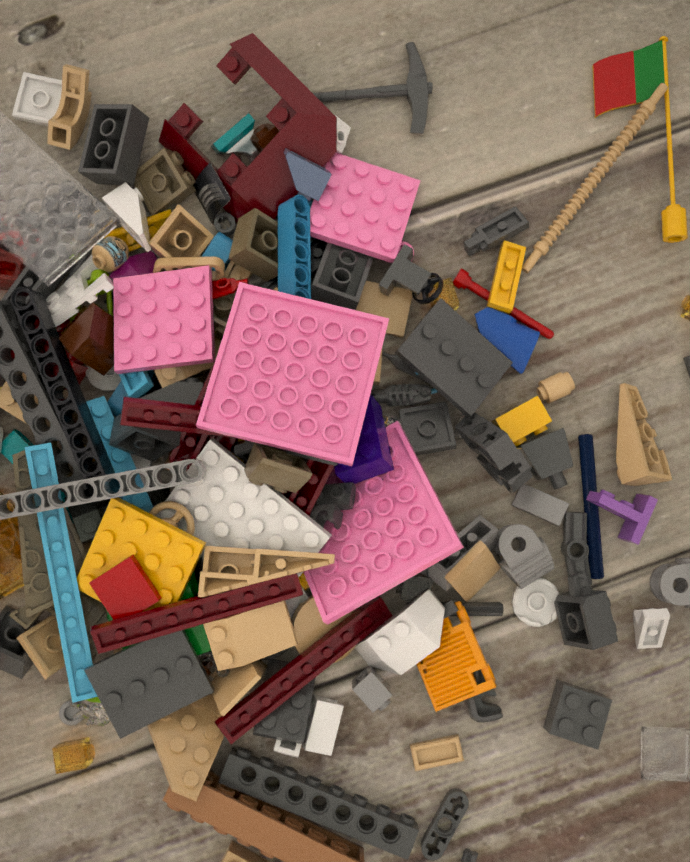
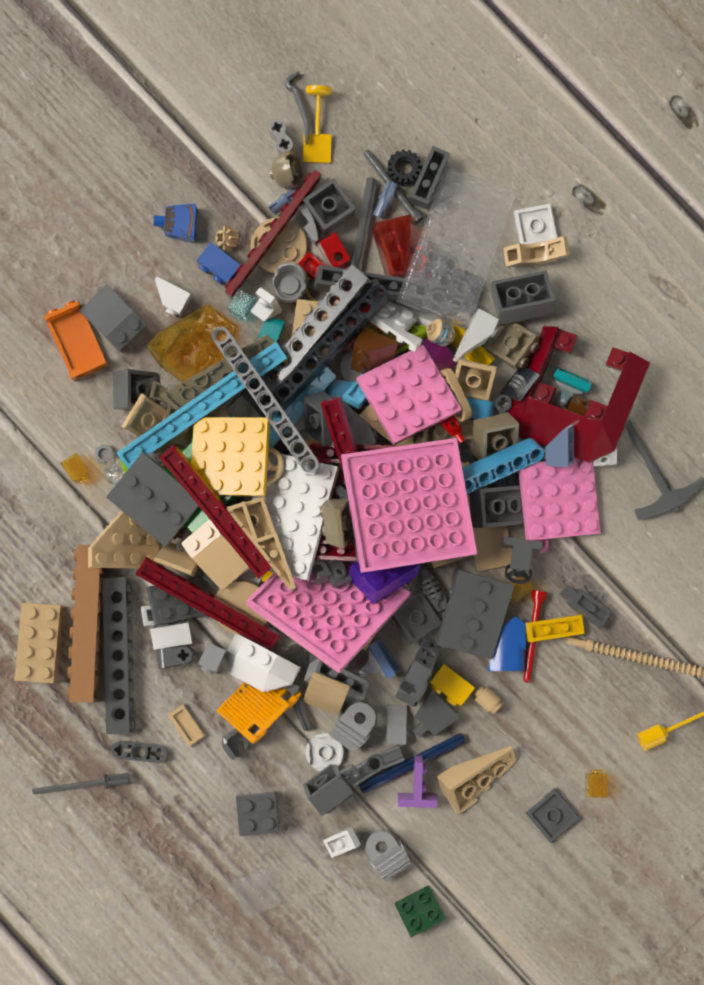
camera: 65 degrees right, 0 degrees up
red tile [89,555,162,620] -> none
none -> dark grey piece [156,647,195,669]
none -> medium blue piece [358,638,401,678]

